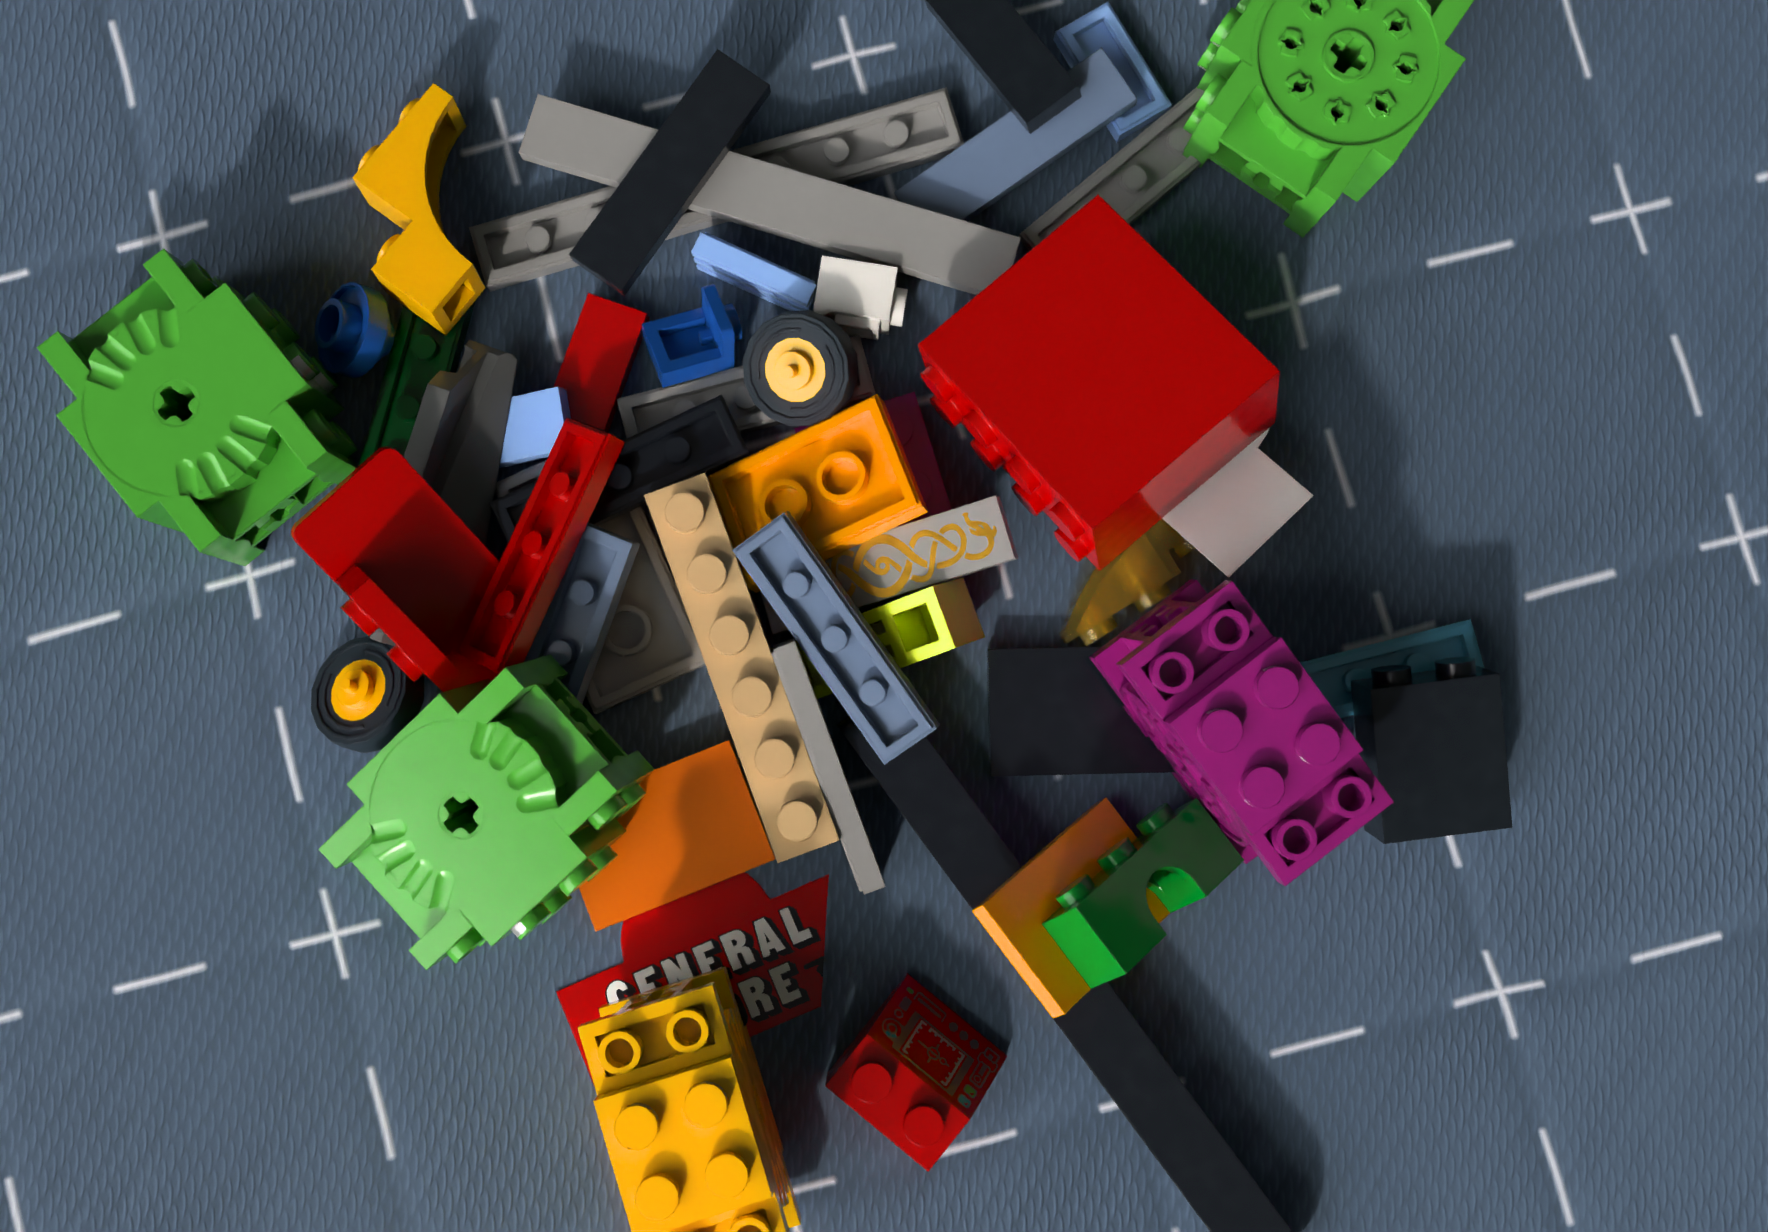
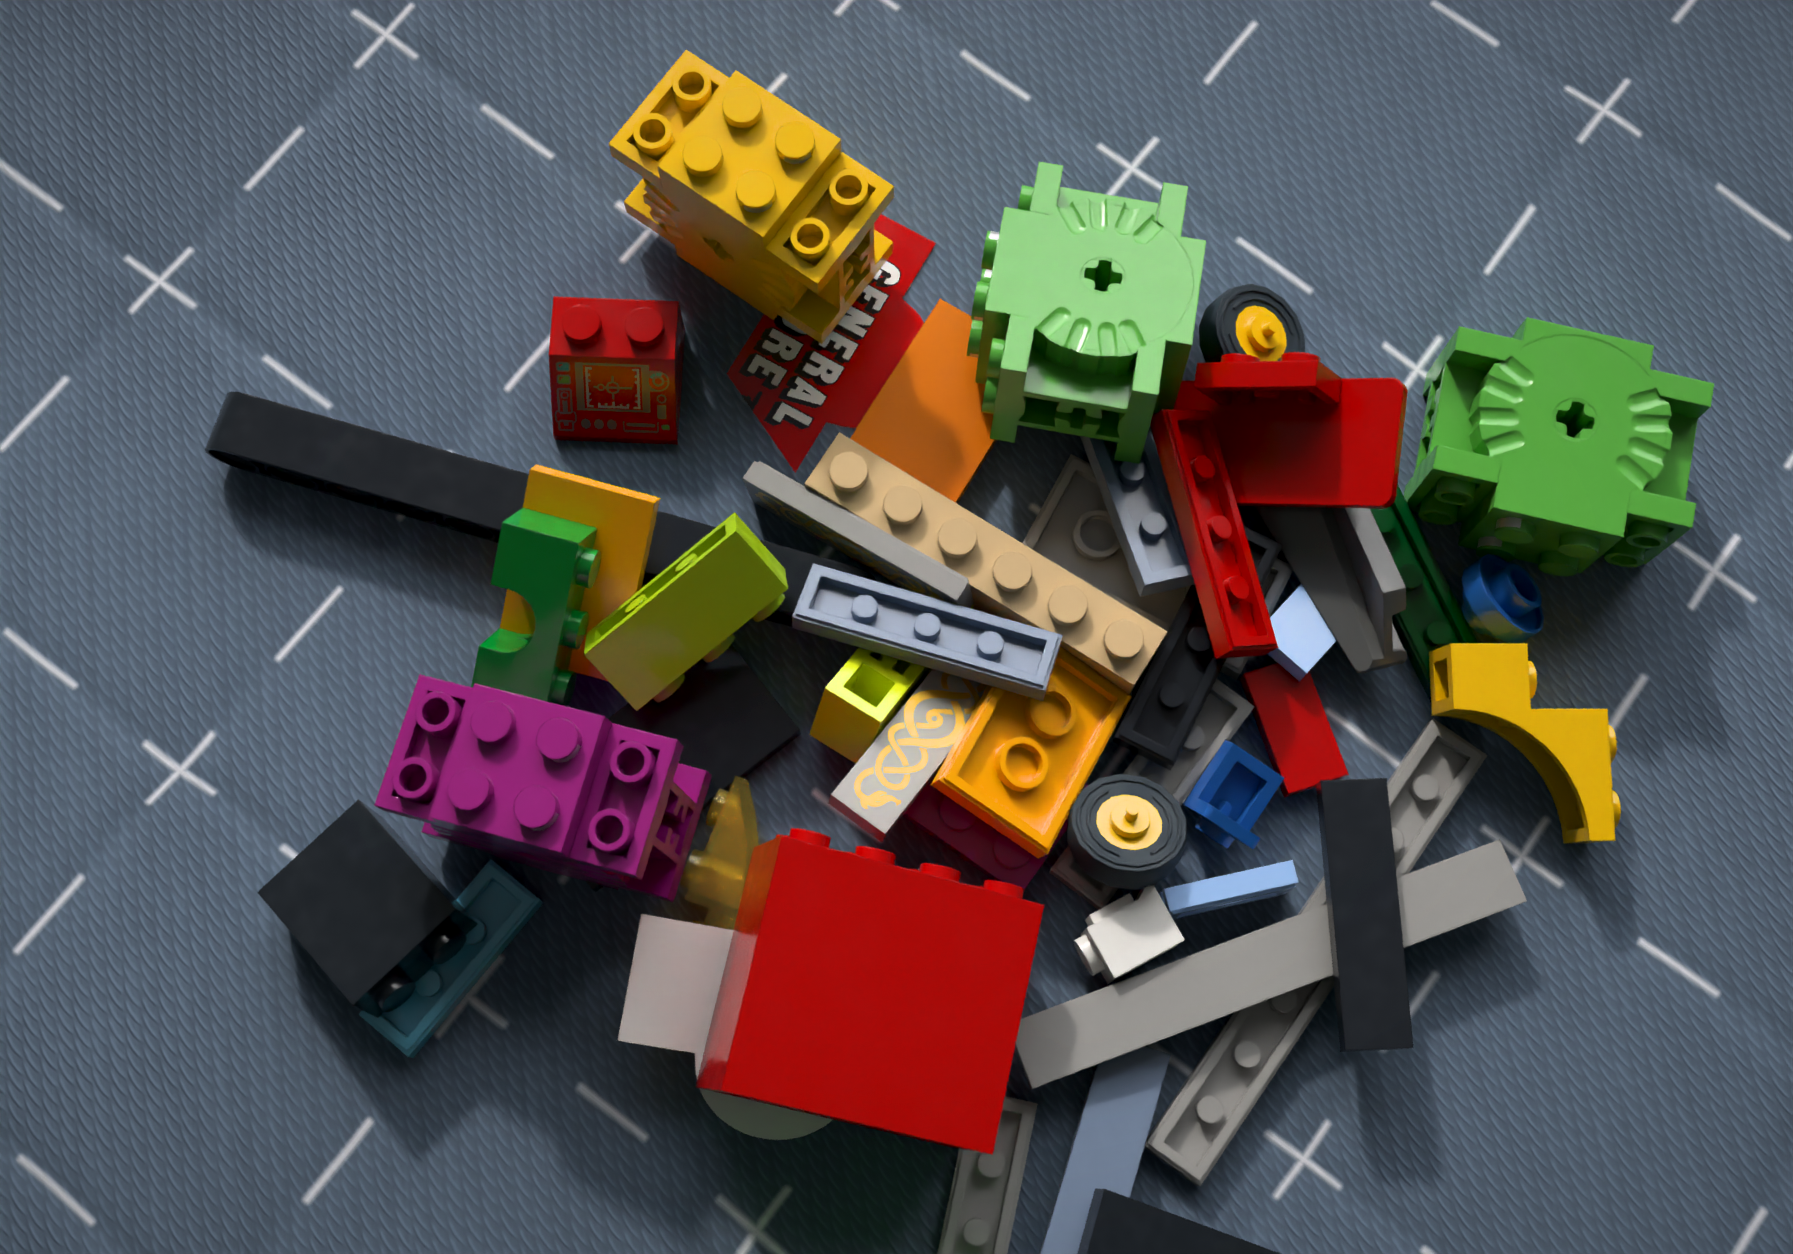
camera: 145 degrees right, 10 degrees down
none -> lime brick [584,512,788,711]

